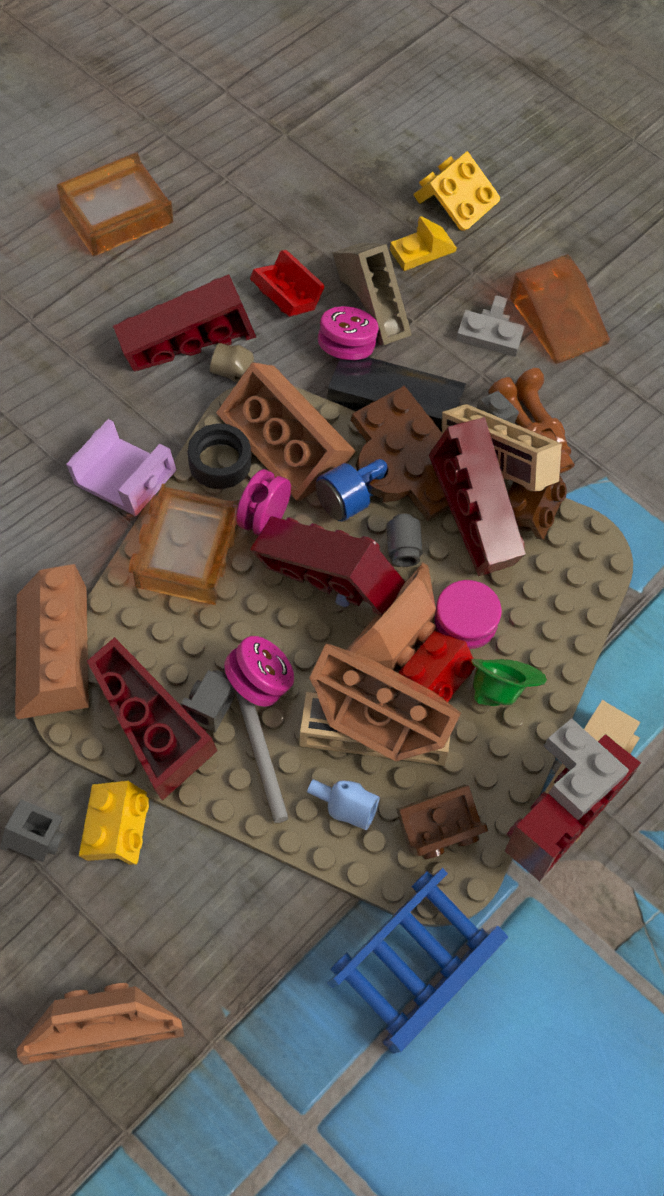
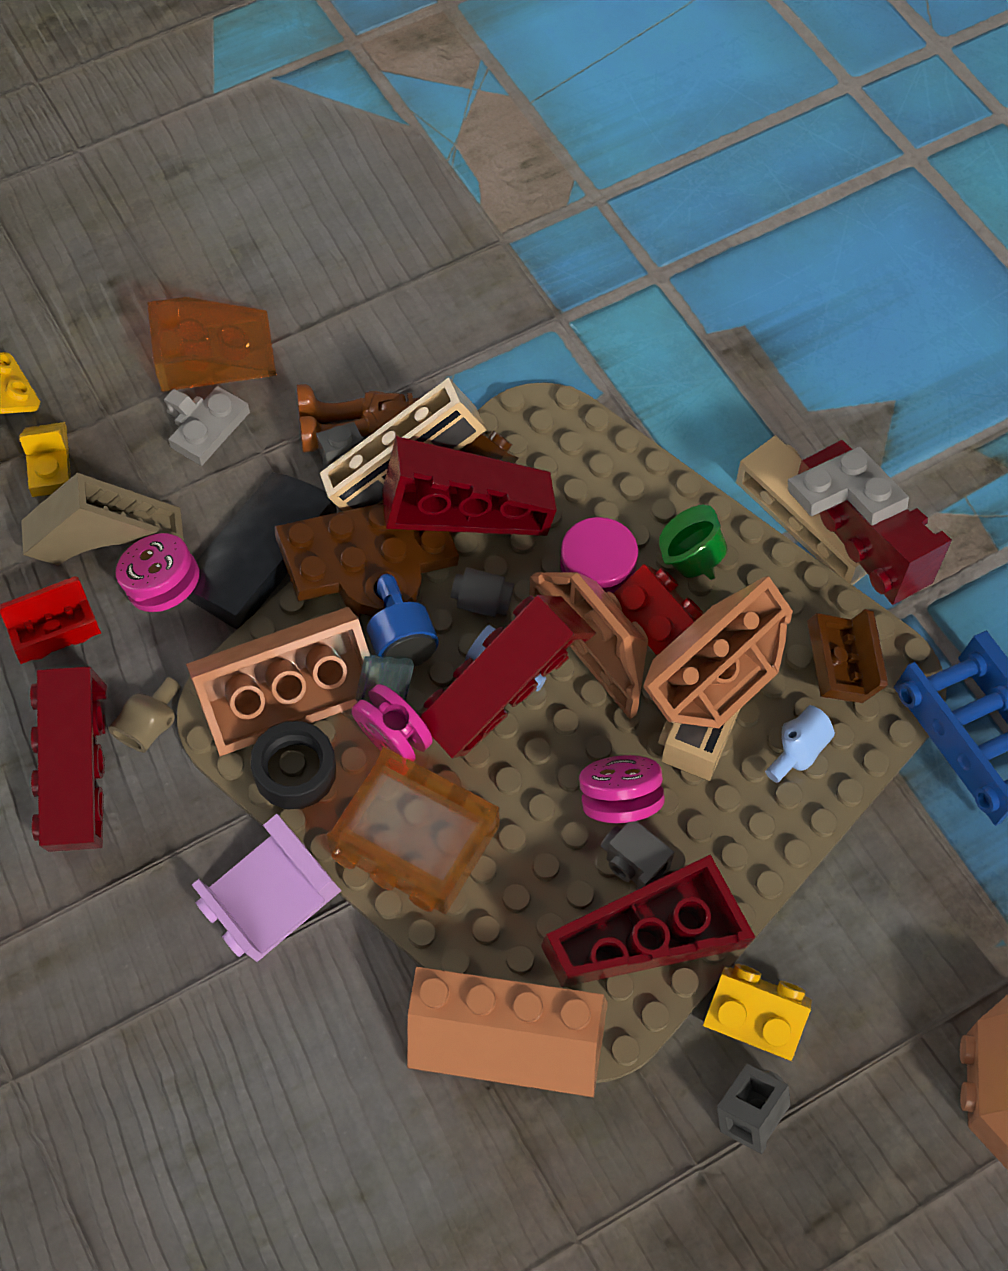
camera: 70 degrees left, 0 degrees up
light grey bar [235,690,288,823] -> none
none -> clear light blue piece [356,655,414,705]

